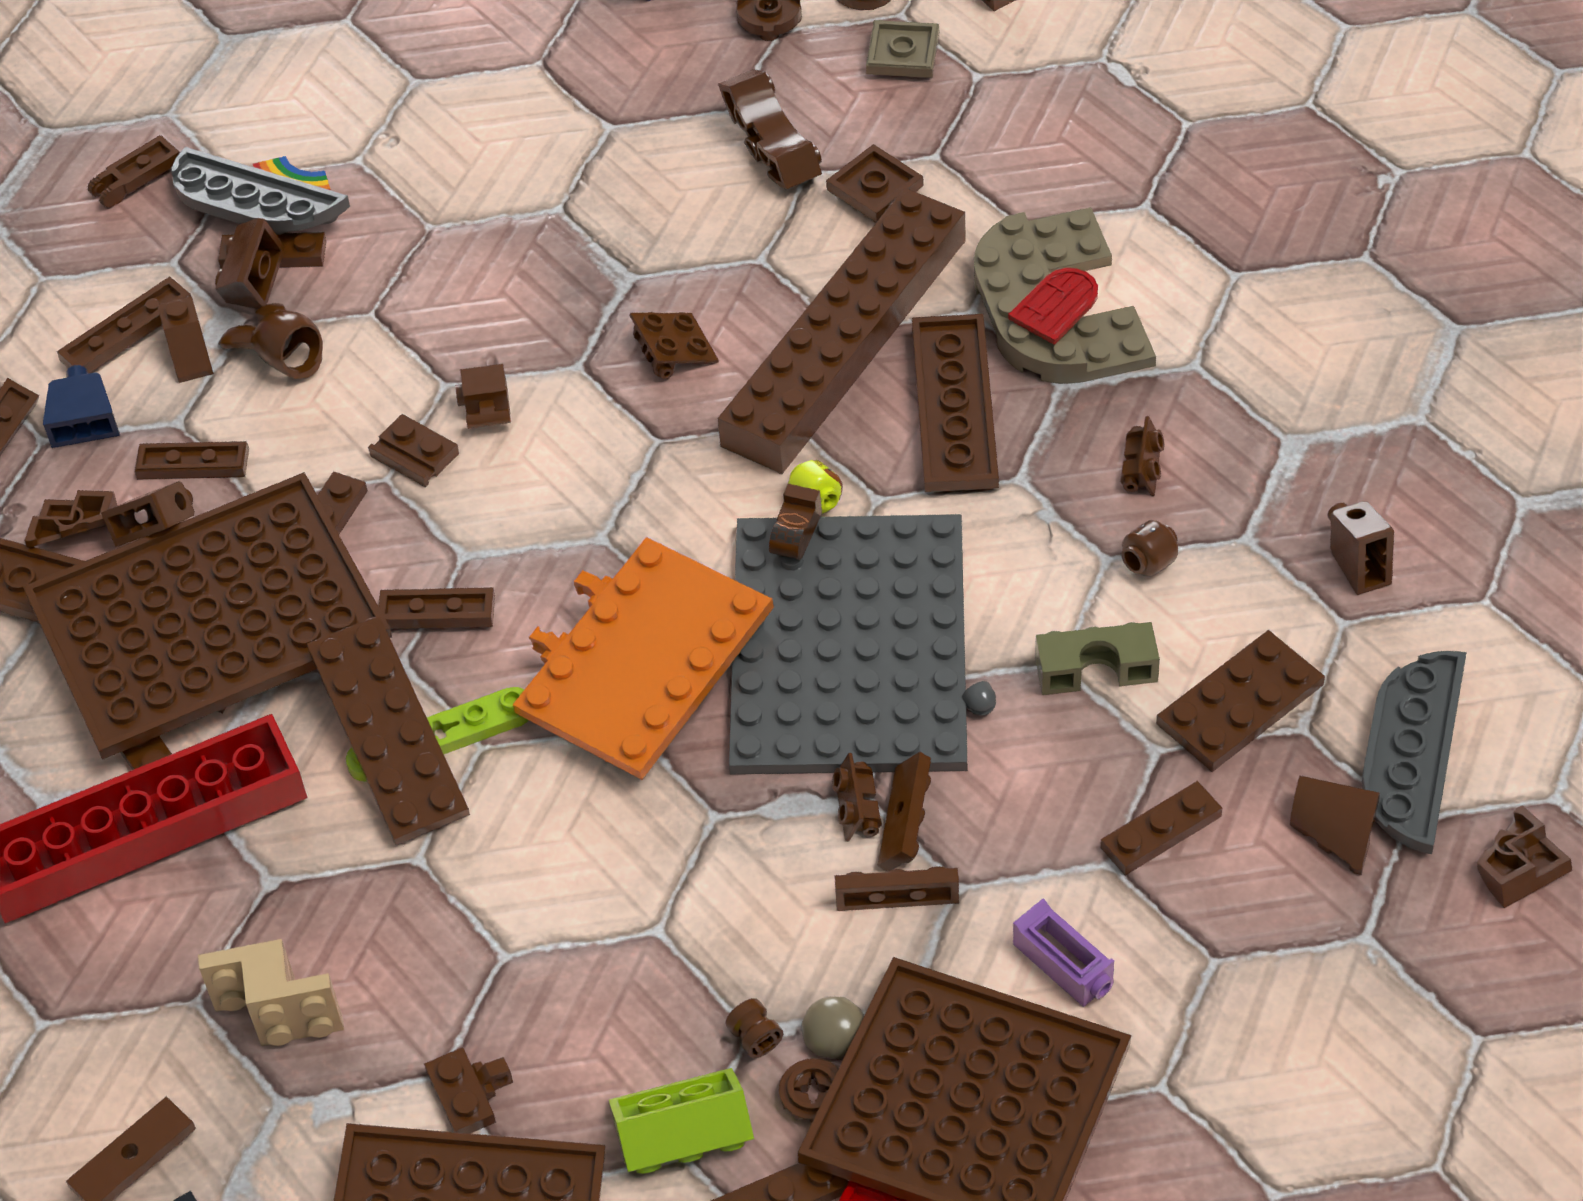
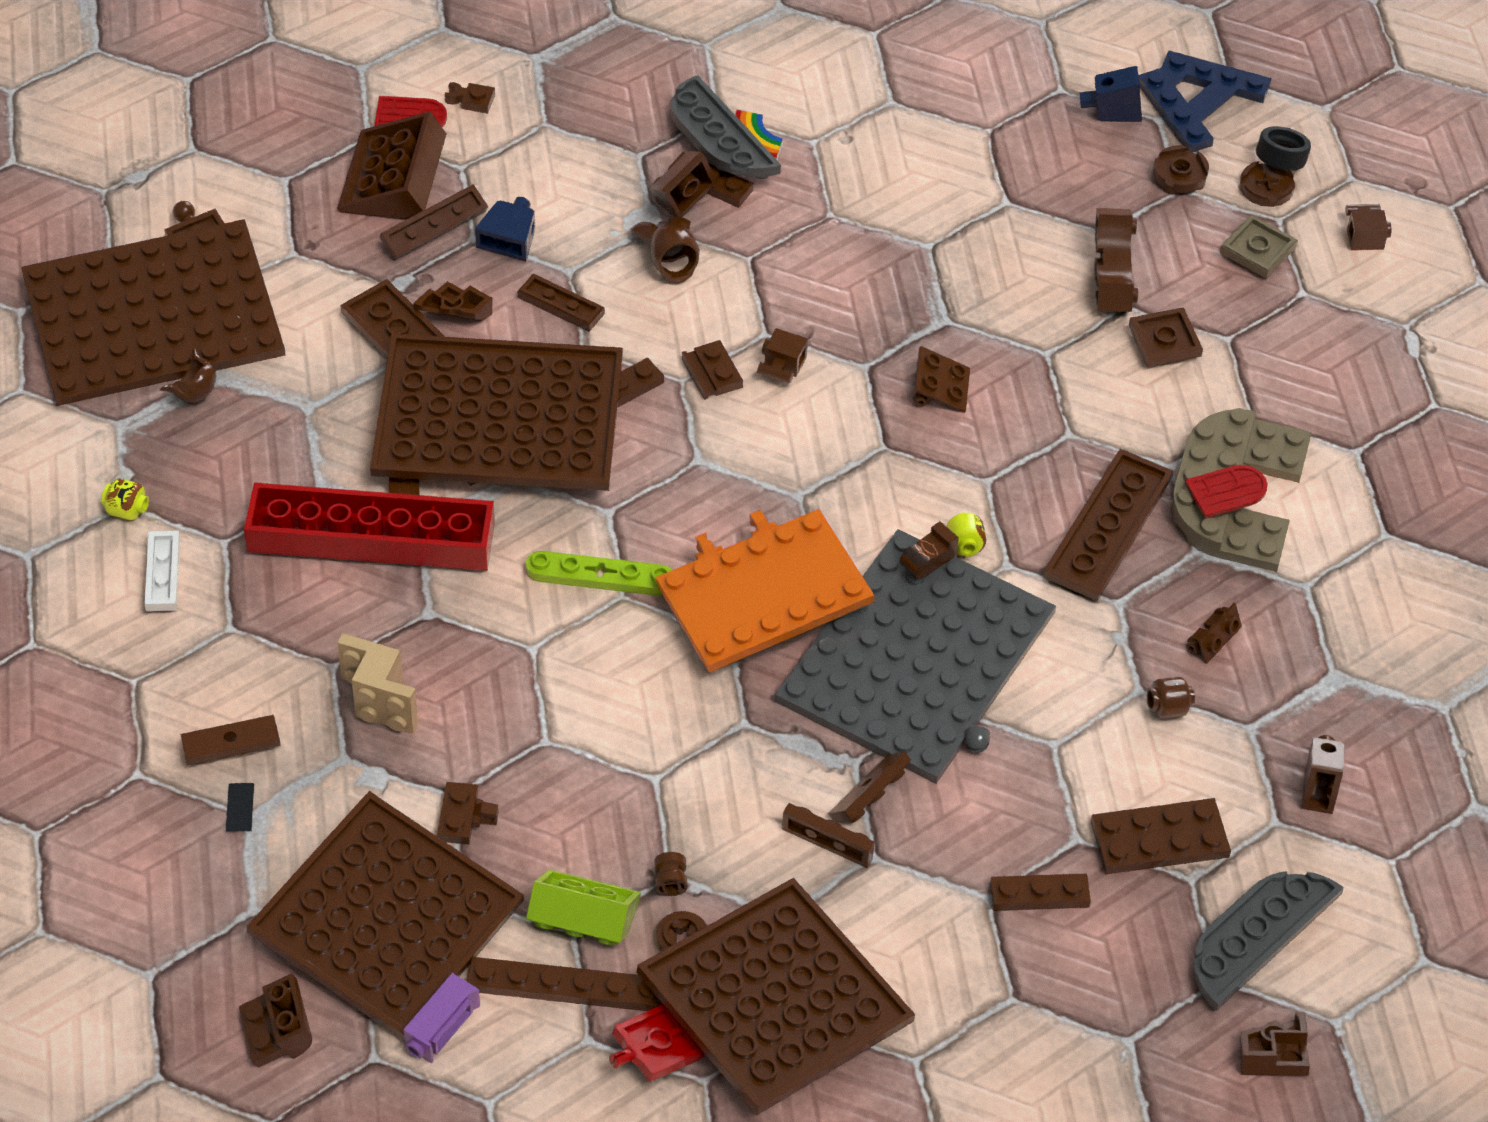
camera: 25 degrees right, 0 degrees up
reddish brown plate [57,276,191,374] -> none
reddish brown hinge [87,135,180,208] -> none
reddish brown torso [101,481,195,547] -> none
reddish brown slope [157,296,214,383] -> none
reddish brown plate [307,615,470,845] -> none
reddish brown plate [379,587,495,629] -> none
reddish brown brick [718,188,966,474] -> none
dark tan hair [801,996,864,1060] -> none
reddish brown hinge [832,753,882,842] -> none
medium lavender window [1013,899,1114,1007] -> none
olive arch [1035,622,1160,695] -> none
reddish brown slope [1290,775,1380,875] -> none

